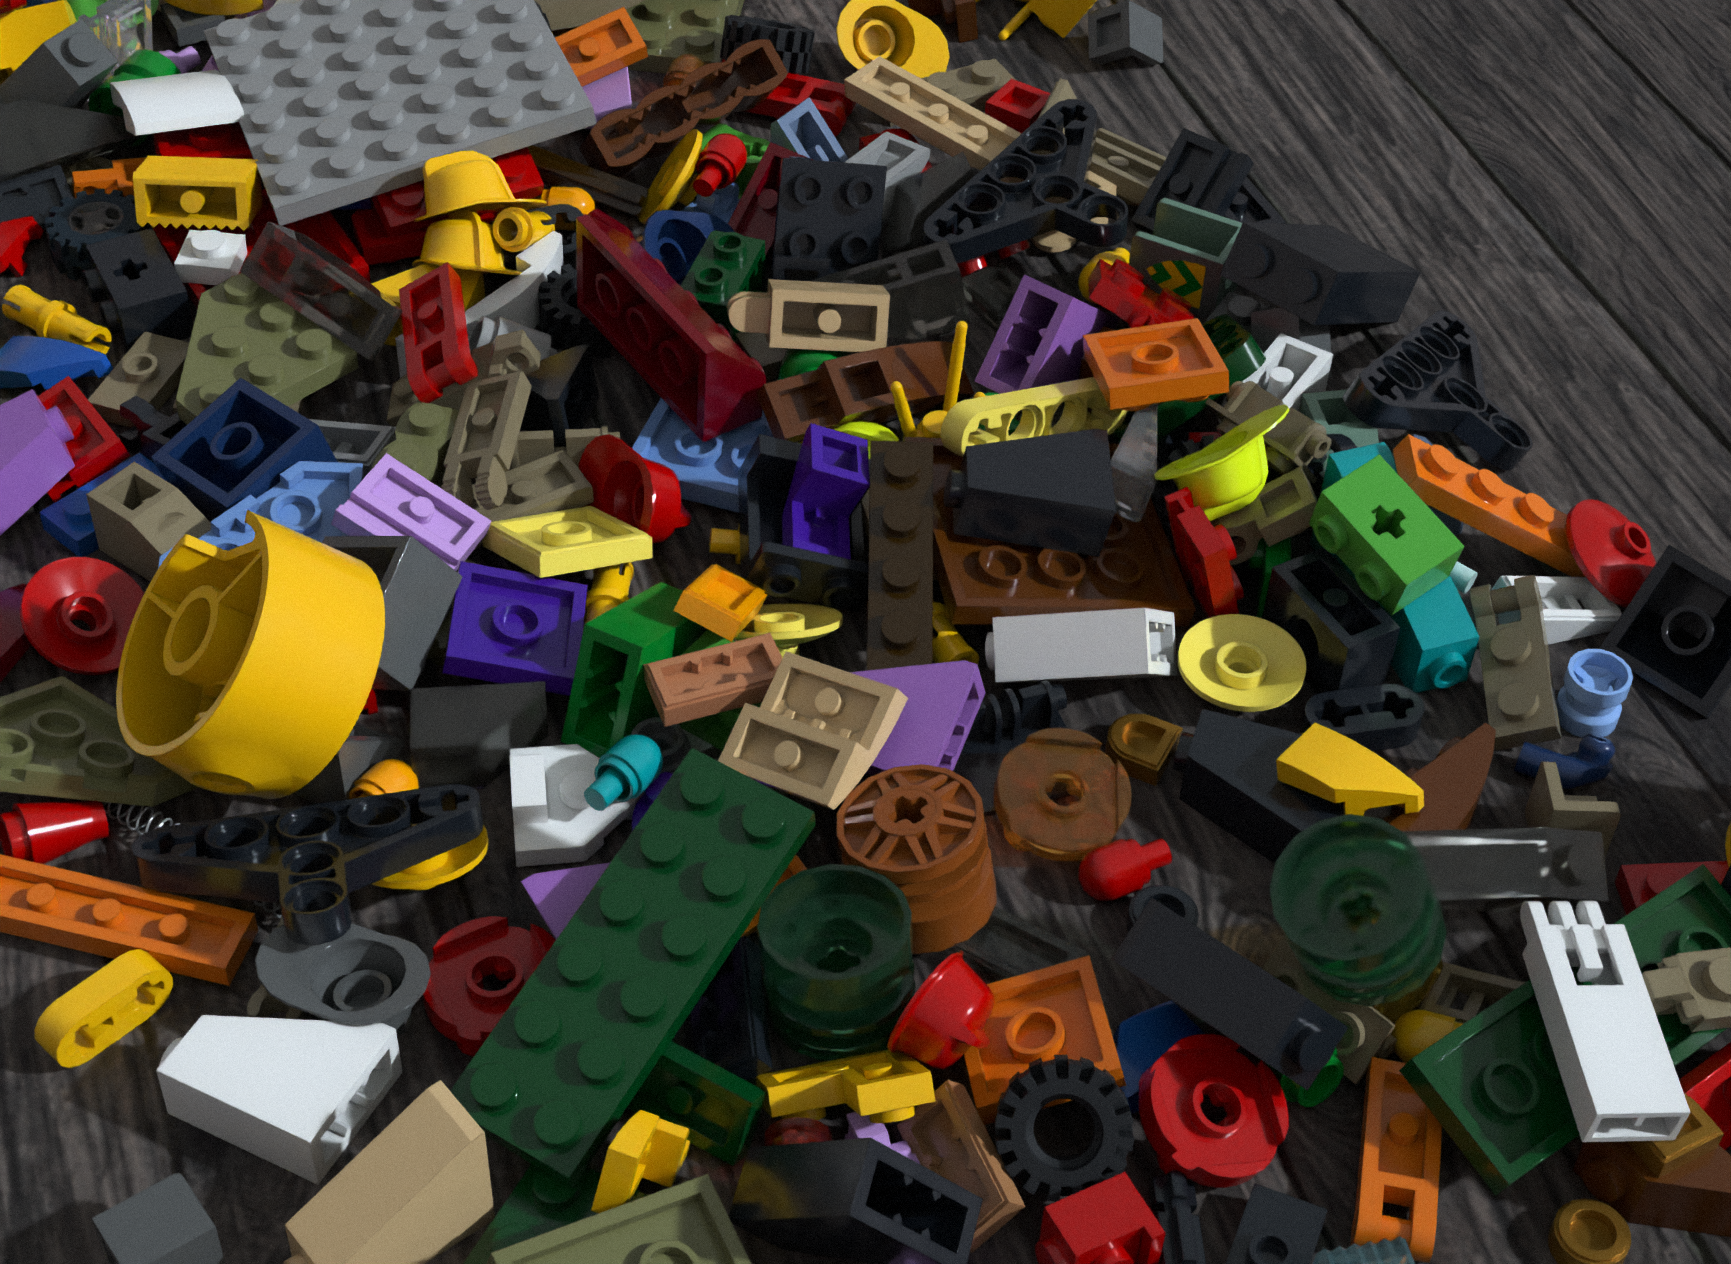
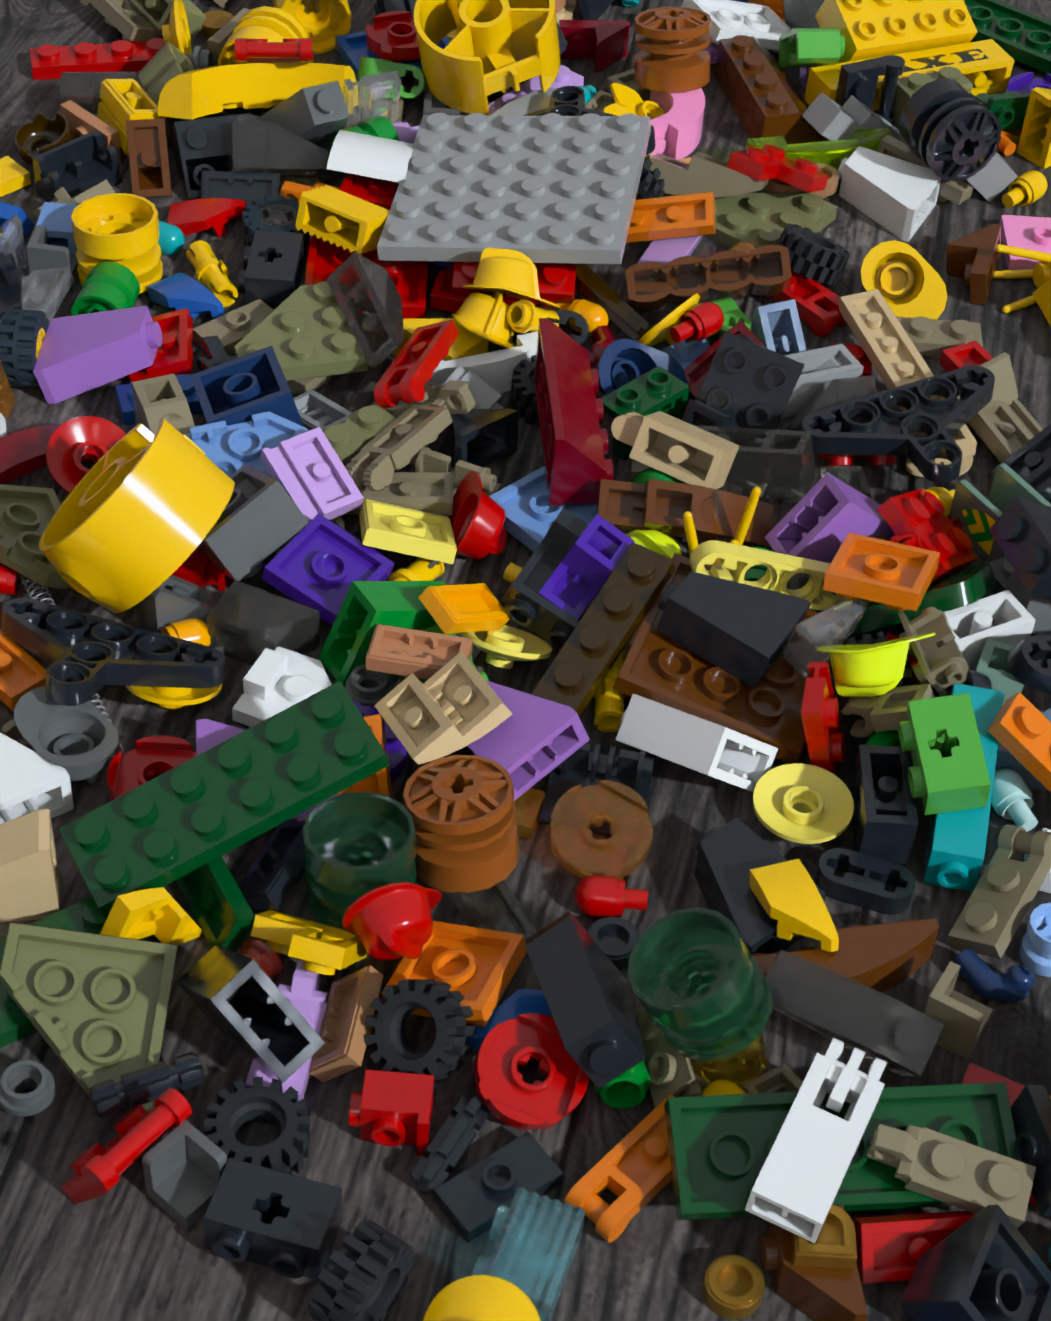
camera: 30 degrees right, 0 degrees up
white plate [174,230,248,285] -> none
teal cylinder [584,734,663,811] -> none
pearl gold tile [1105,713,1183,786] -> none

